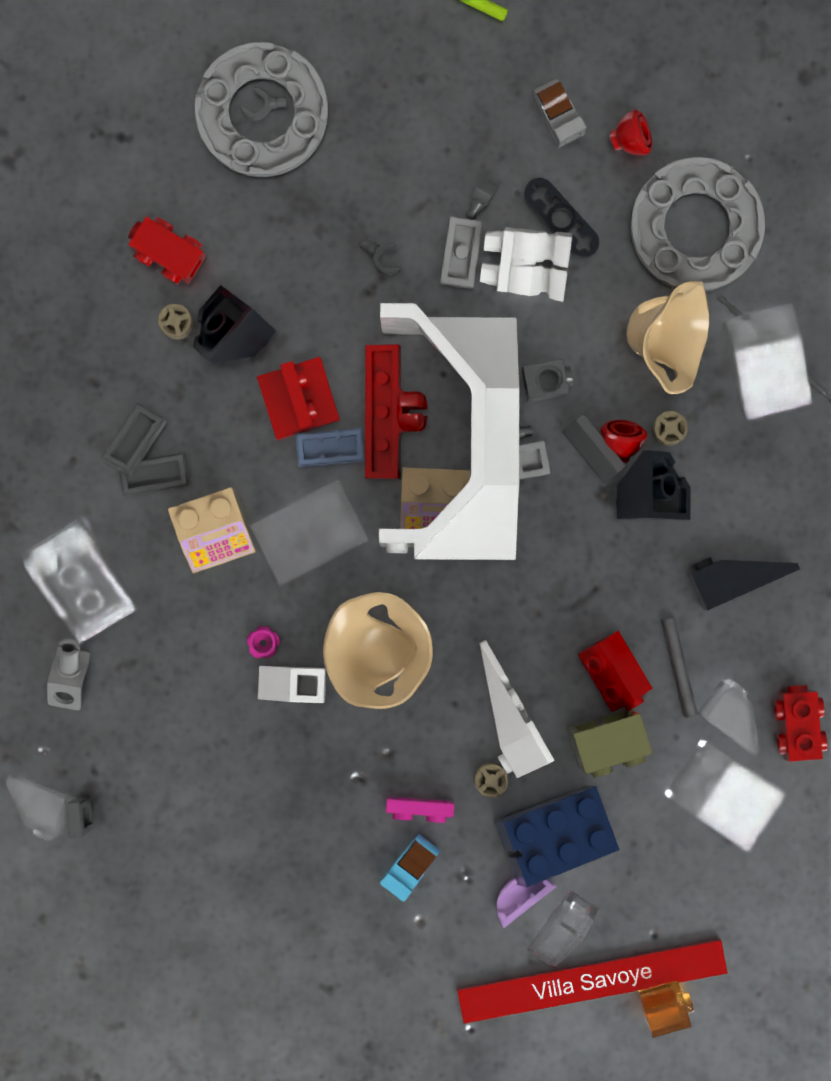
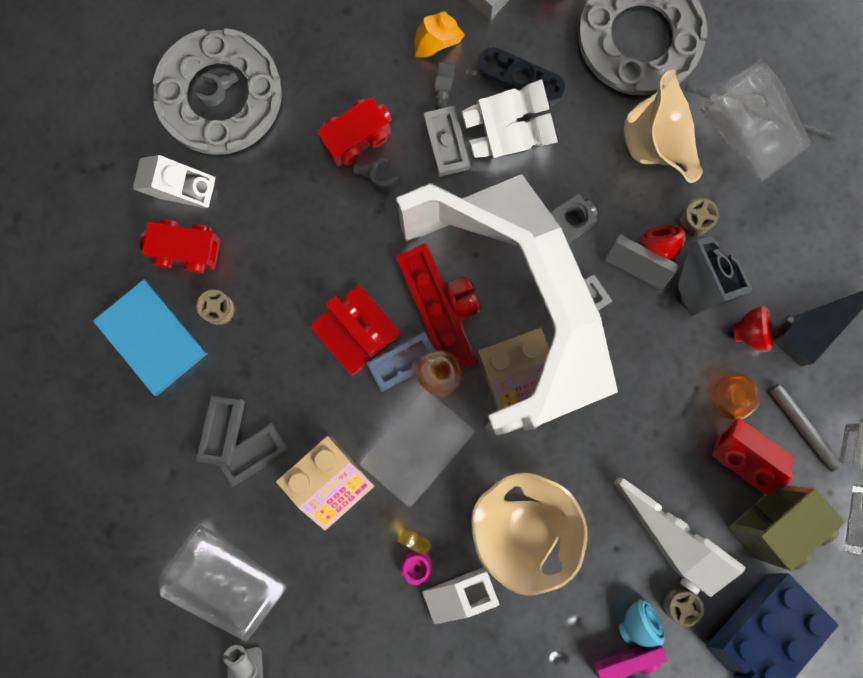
camera: 20 degrees left, 5 degrees down
black slope [193,285,276,364] -> none
none -> dark azure tile [93,279,208,396]
none -> white slope [133,155,216,208]
none -> red brick [317,96,392,167]
none -> clear yellow tile [397,528,433,555]
none -> light orange plate [414,11,465,58]
none -> clear orange brick [417,350,463,396]
none -> medium azure brick [619,599,665,647]
none -> clear orange brick [713,374,760,420]
none -> red brick [734,306,773,352]

